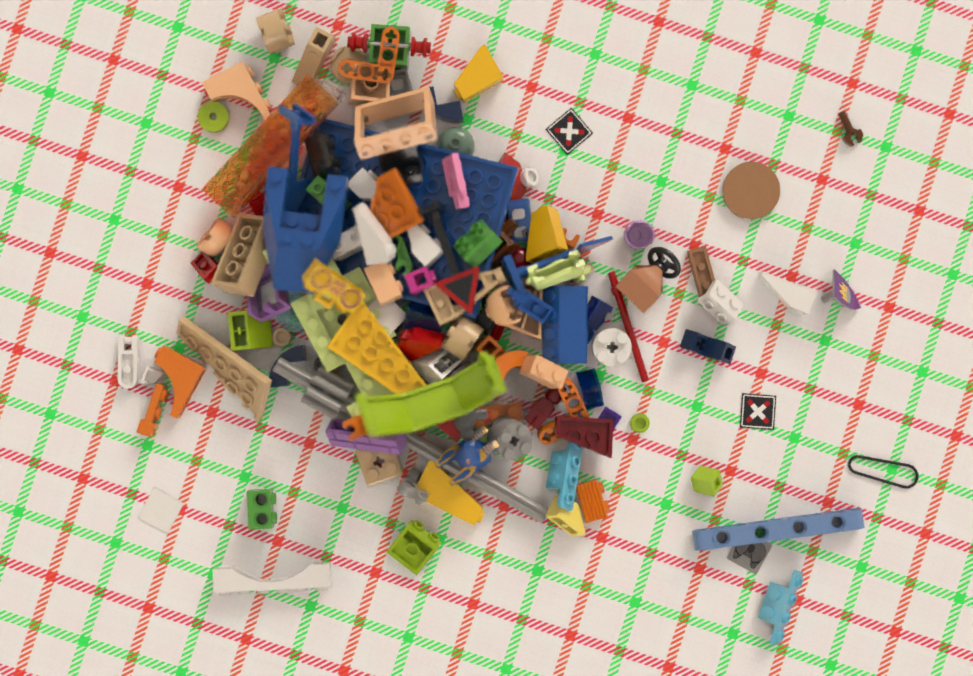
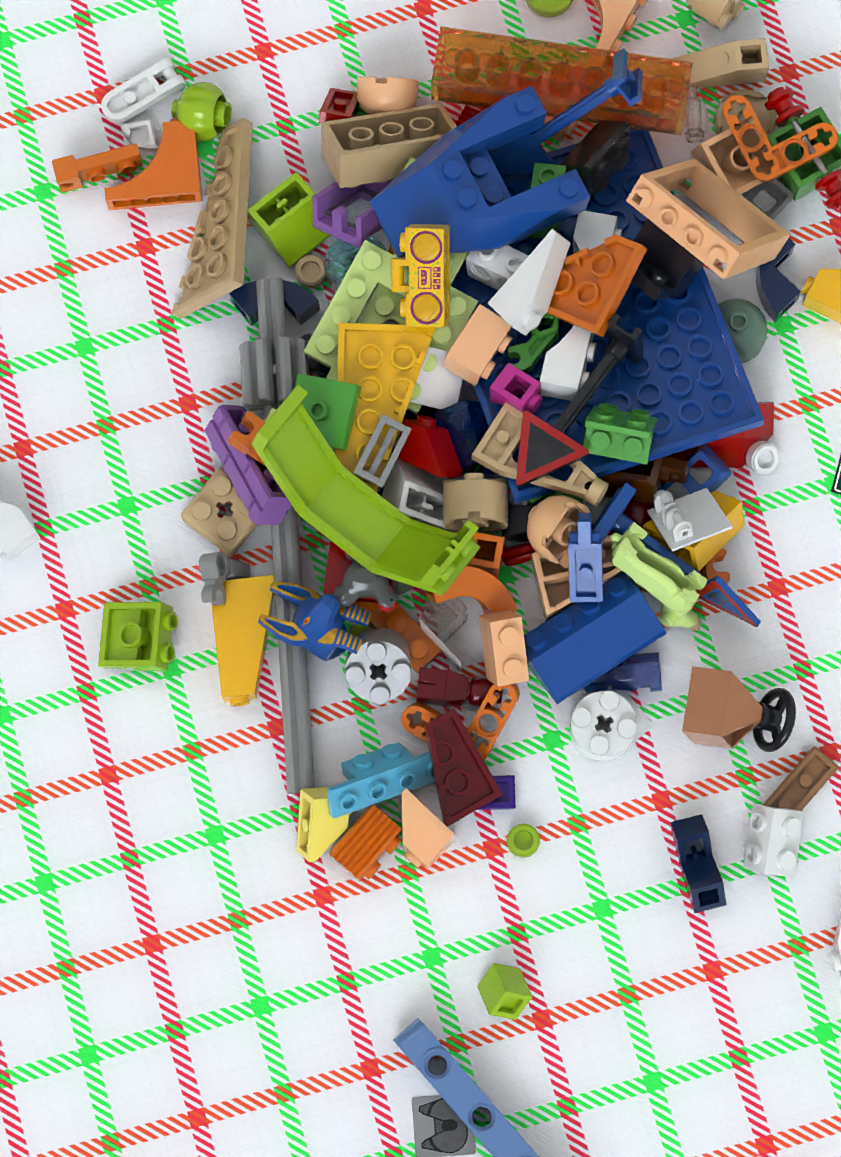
camera: 60 degrees right, 10 degrees down
bright green brick [247,488,277,530] -> none
bright pink hinge [441,153,469,209] -> none
clear blue slope [576,368,604,409] -> none
red bar [608,271,649,382] -> none
lavender hair [623,220,655,249] -> none
black sticker [740,393,776,430] -> none
none -> lime plant [171,82,232,142]
none -> bright green plate [294,373,361,451]
none -> light grey tile [353,414,411,489]
none -> light nougat slope [401,788,455,870]
none -> white hinge [647,488,733,551]

